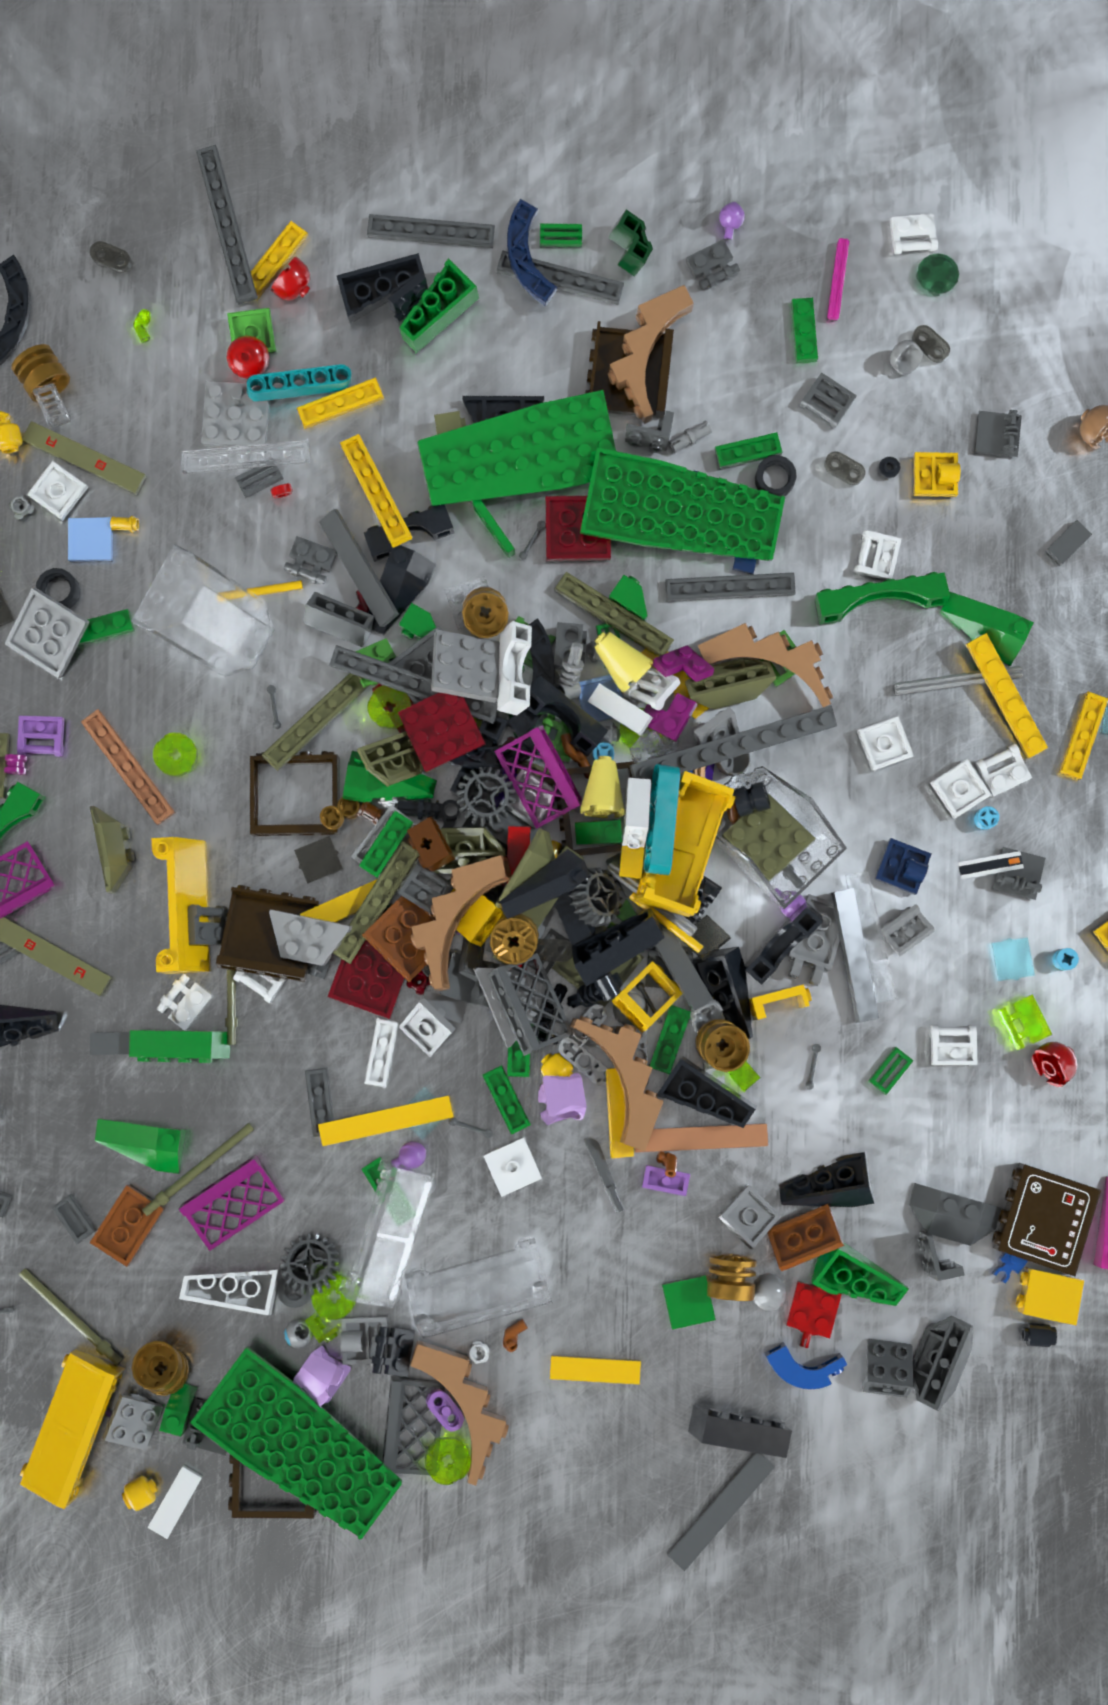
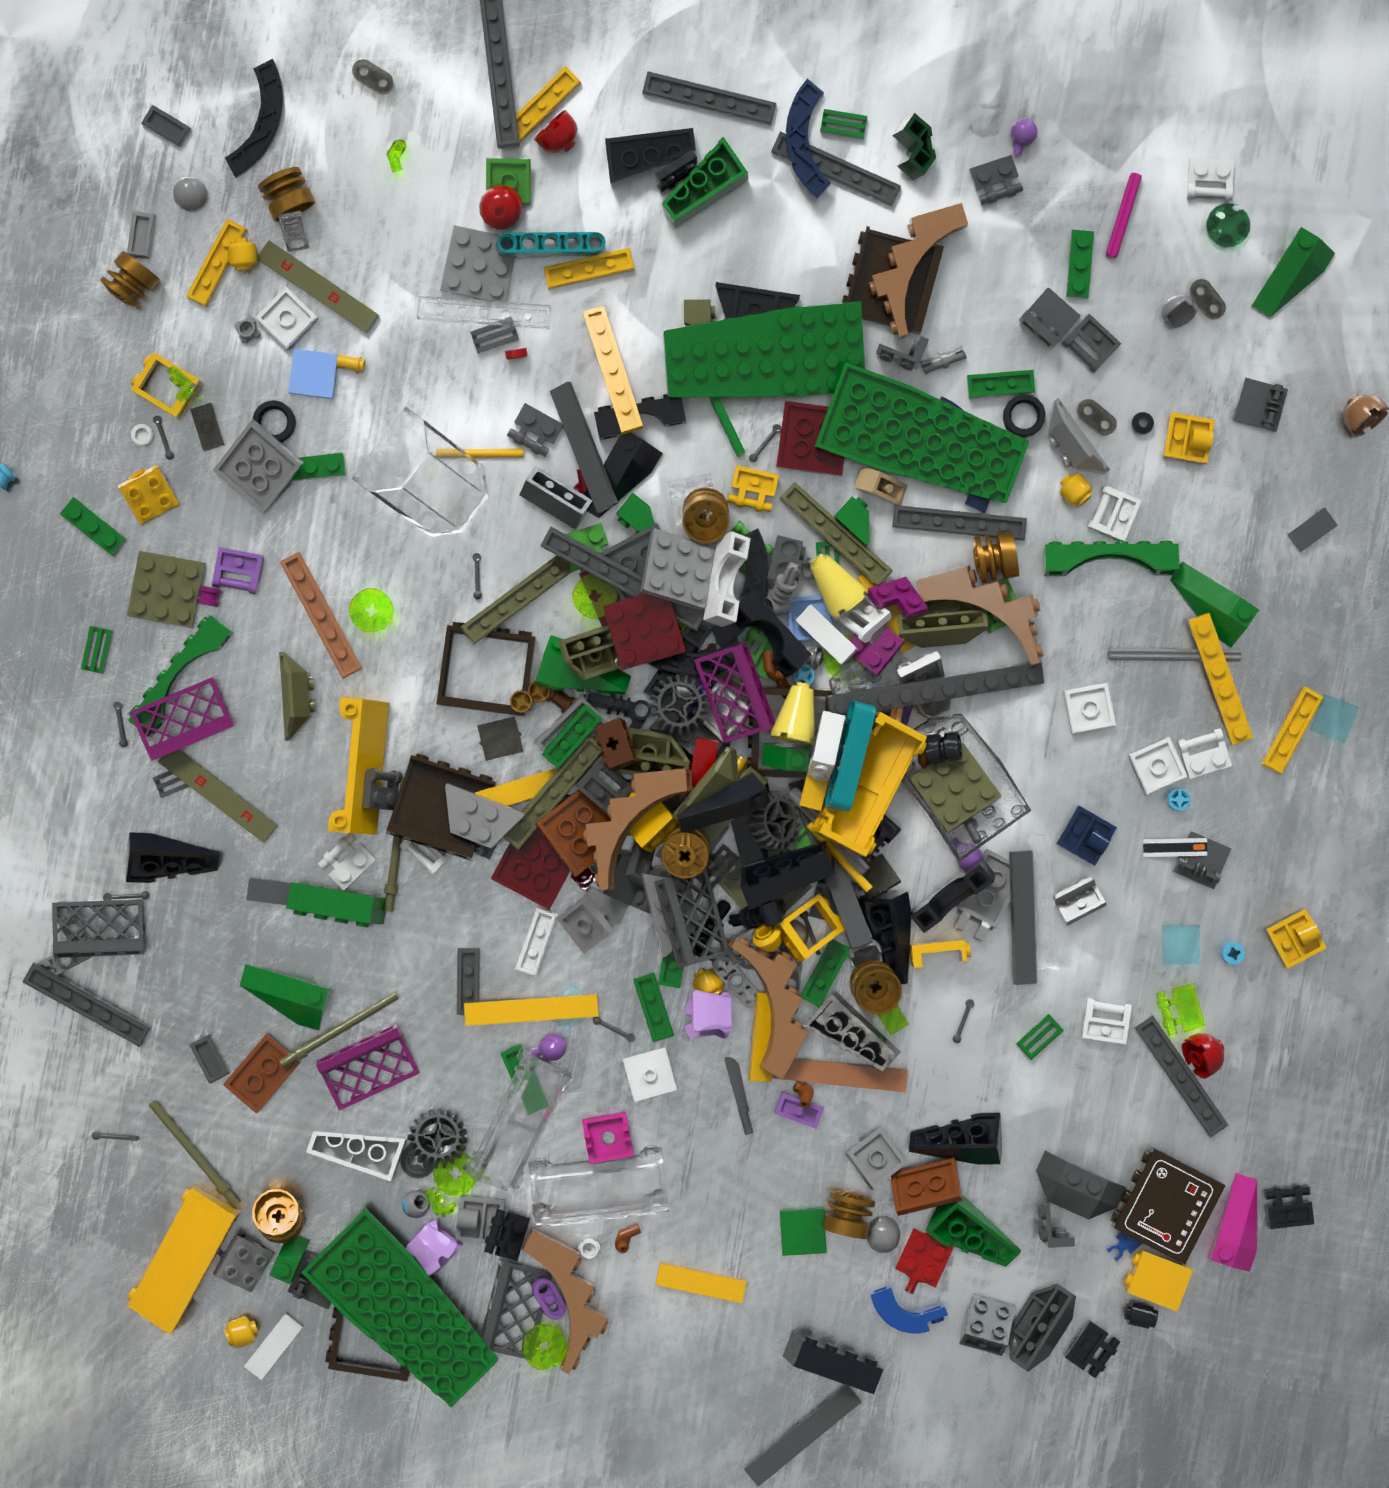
camera: 10 degrees right, 5 degrees up
none -> dark pink piece [582,1112,634,1164]
none -> yellow plate [728,465,779,512]
none -> yellow cone [752,925,782,952]
none -> tan slope [854,467,908,506]
none -> pearl gold wheel [973,531,1019,583]
none -> dark grey bracket [1019,288,1080,349]
none -> light grey wedge [1048,397,1110,474]
none -> yellow head [1059,474,1092,507]
none -> black plate [1064,1320,1121,1378]
none -> dark grey tile [1134,1015,1228,1138]
none -> green wedge [1251,227,1335,317]

